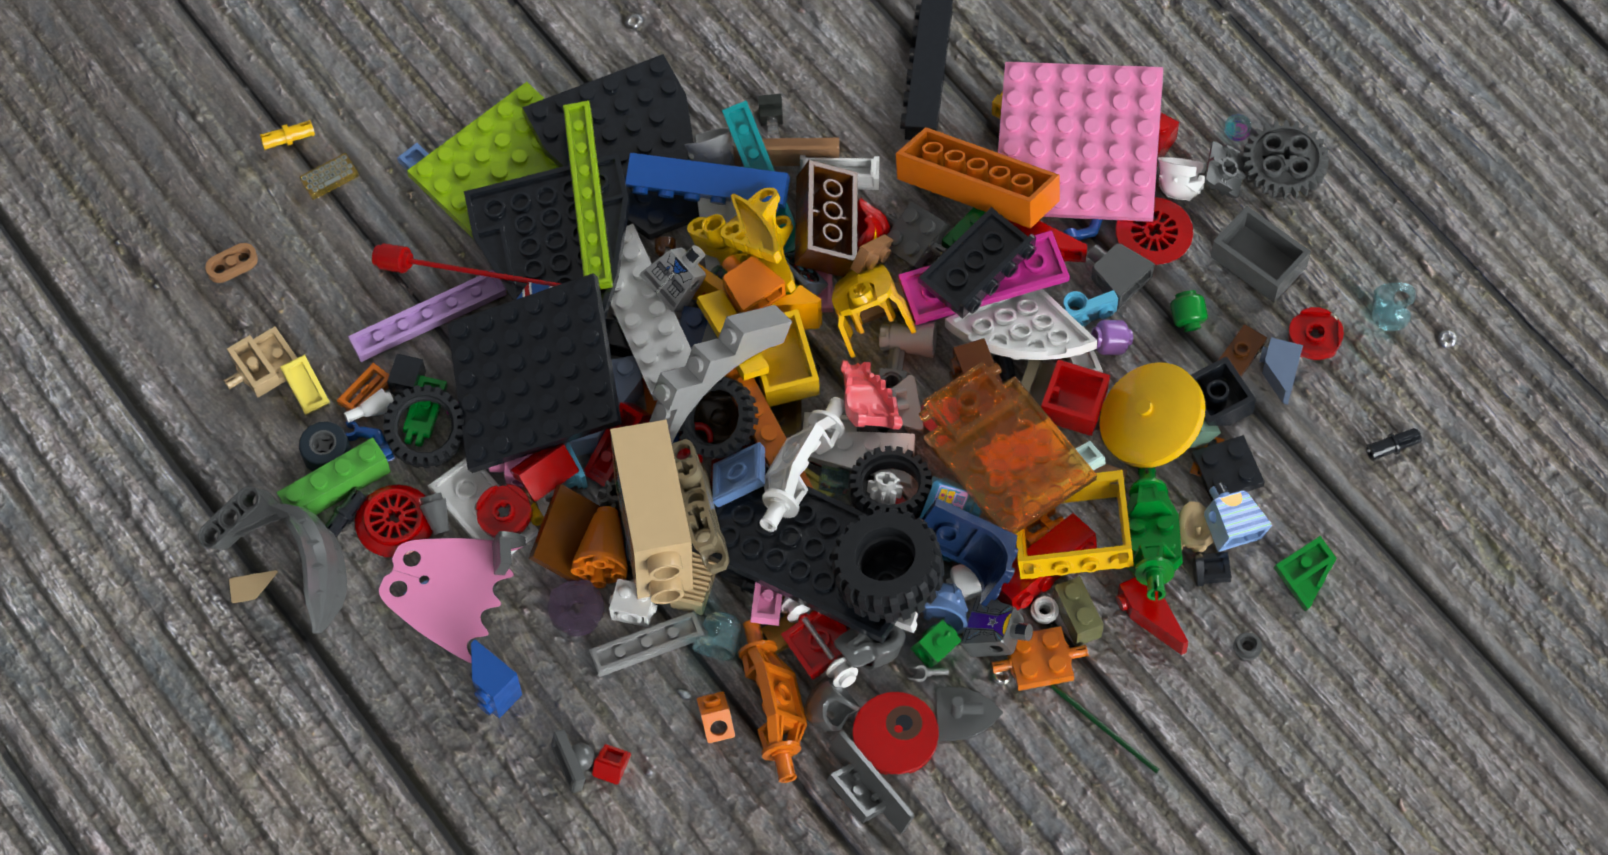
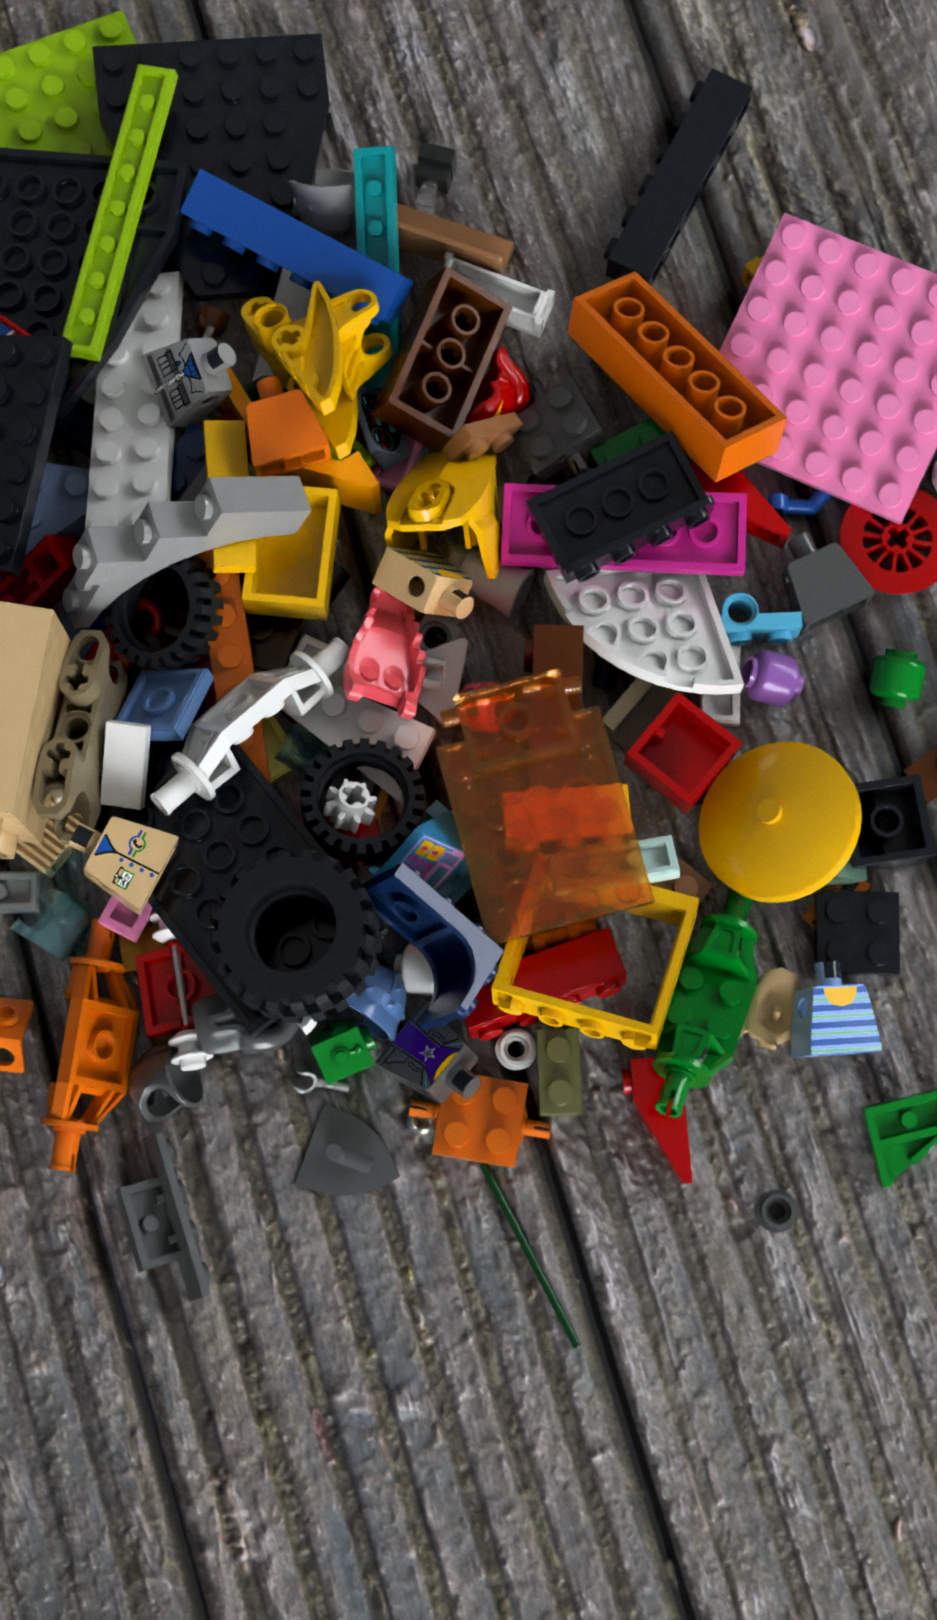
camera: 20 degrees right, 15 degrees up
red tile [853,692,939,775] -> none
black tile [1192,552,1232,587] -> none
none -> tan torso [69,816,179,915]
none -> white tile [100,720,151,810]
none -> tan torso [372,546,474,619]

